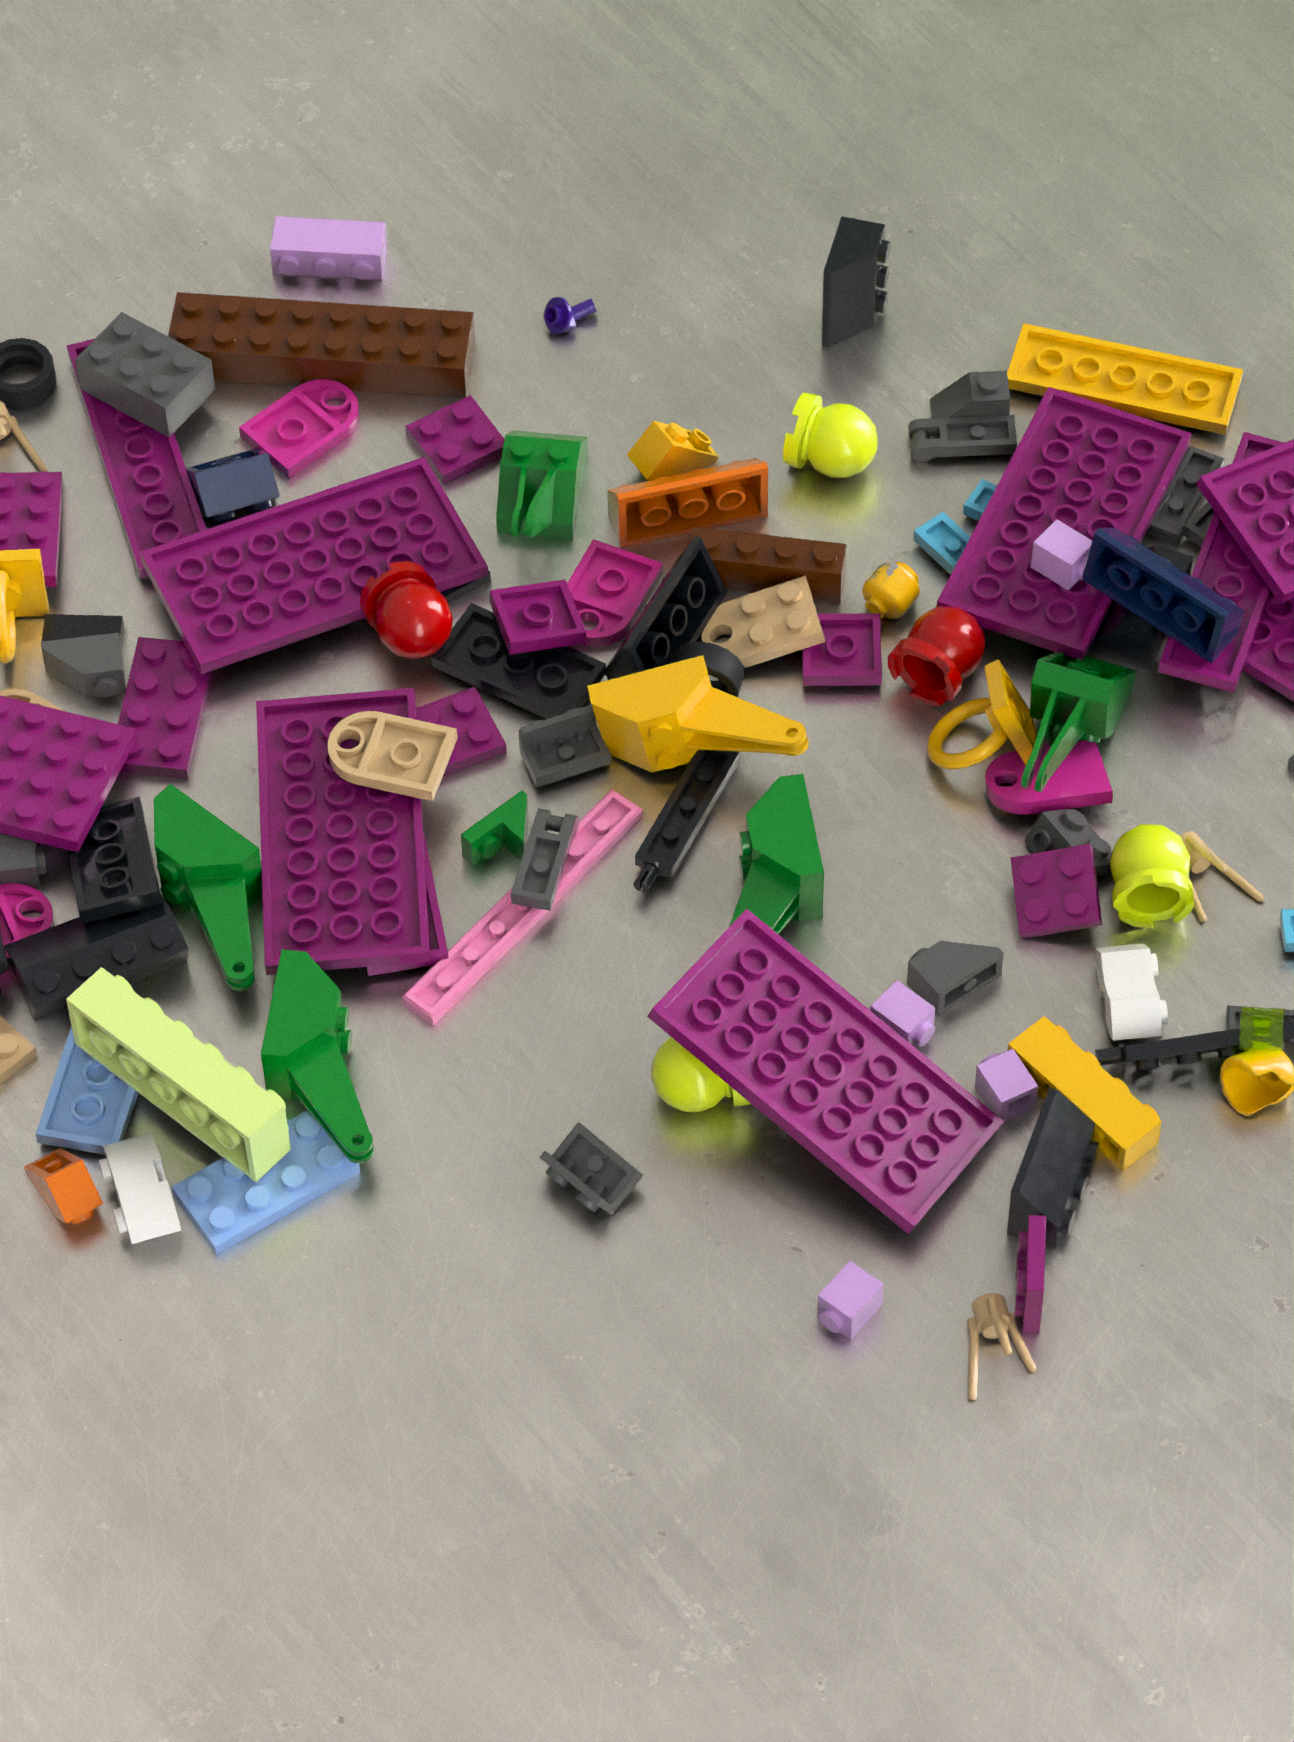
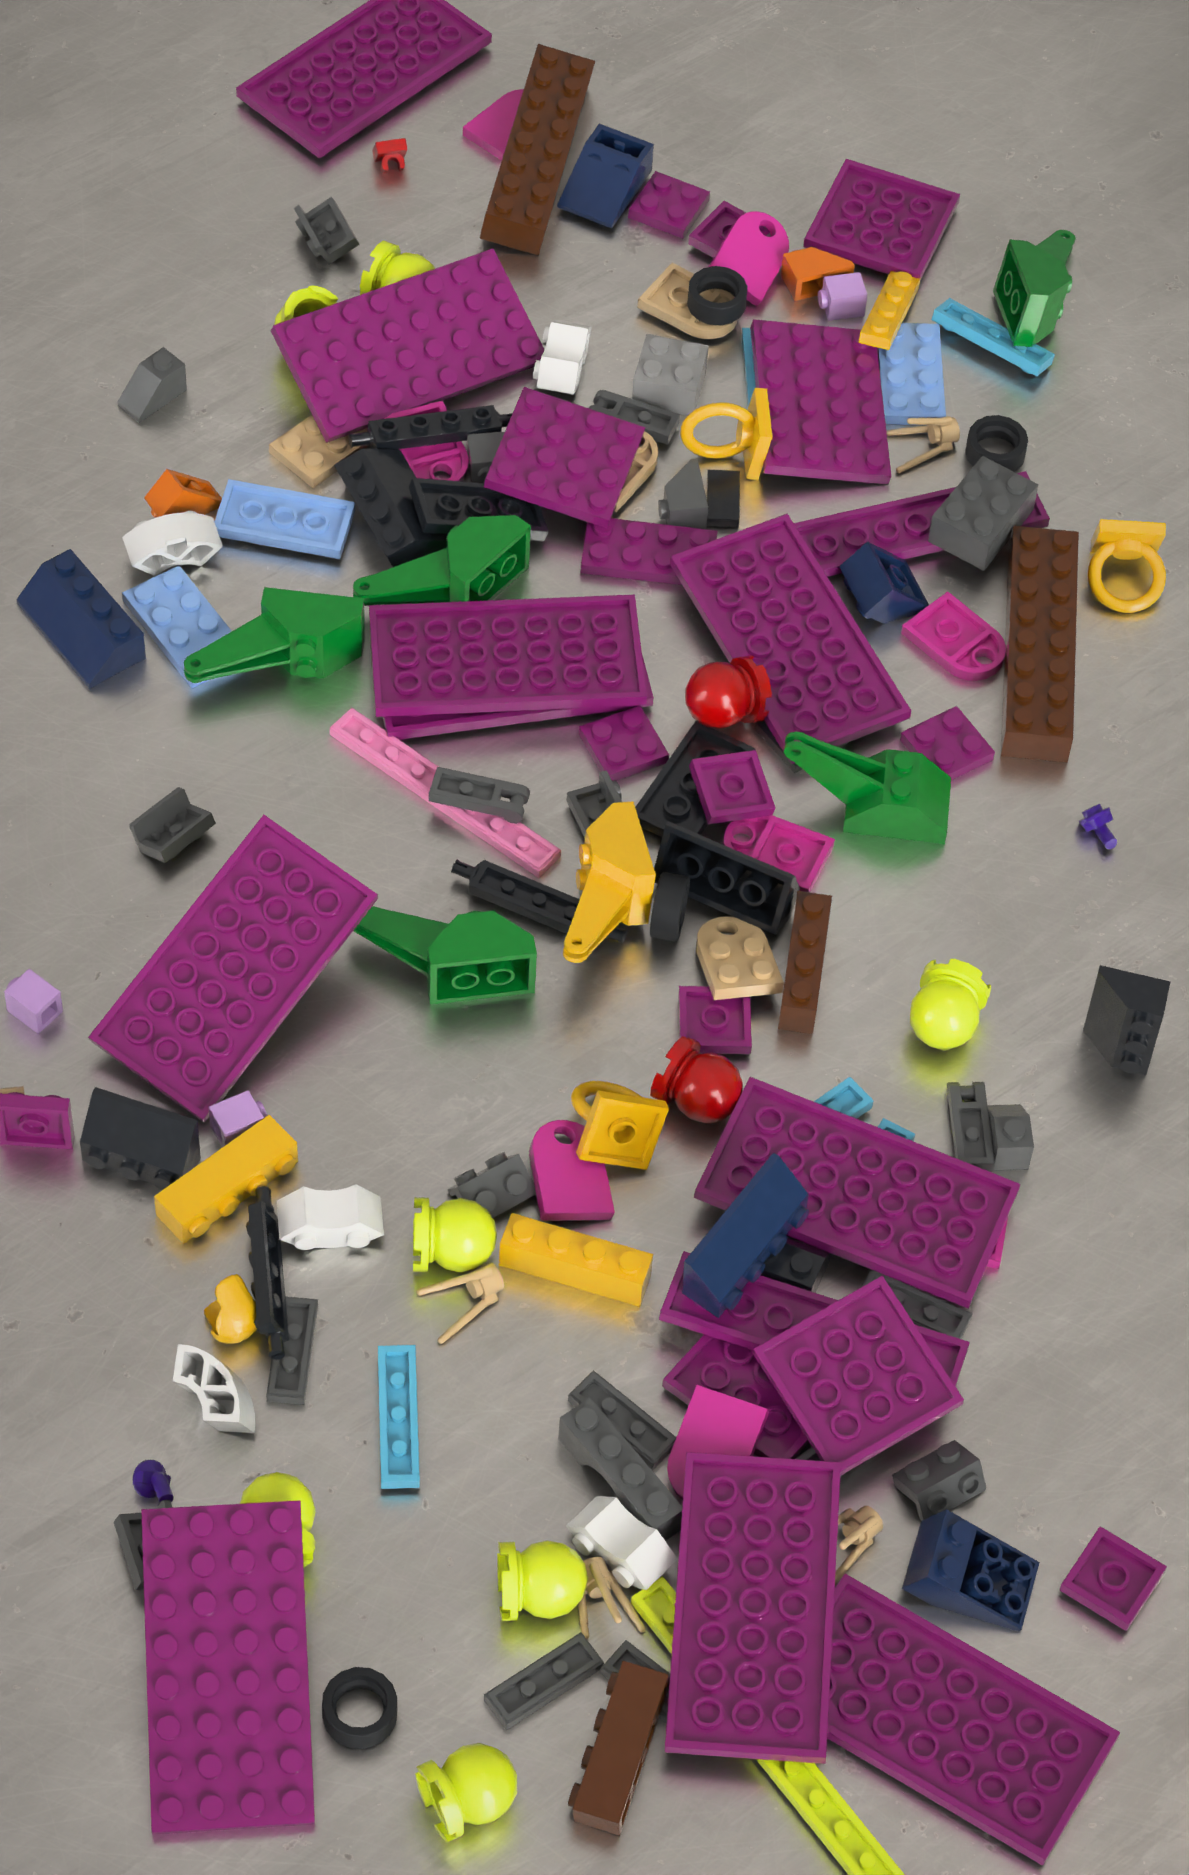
camera: 85 degrees right, 0 degrees up
yellowish green brick [66,967,291,1182] -> none
lavender brick [270,216,387,280] -> none
tan plate [328,711,458,801] -> none
green slope [461,790,529,867] -> none
orange slope [607,458,768,548] -> none
yellow slope [627,420,719,481] -> none
yellow head [862,561,920,619] -> none
lavender brick [870,980,935,1048] -> none
dark grey slope [907,941,1004,1017] -> none
yellow plate [1007,323,1243,435] -> none
magenta plate [1010,844,1103,939] -> none
green slope [1021,651,1137,793] -> none
lavender brick [1031,519,1092,590] -> none
clear neon green tile [1239,1006,1284,1052] -> none
none -> dark blue slope [16,549,146,689]
none -> yellow brick [499,1213,653,1307]
none -> yellow tile [1088,519,1166,613]

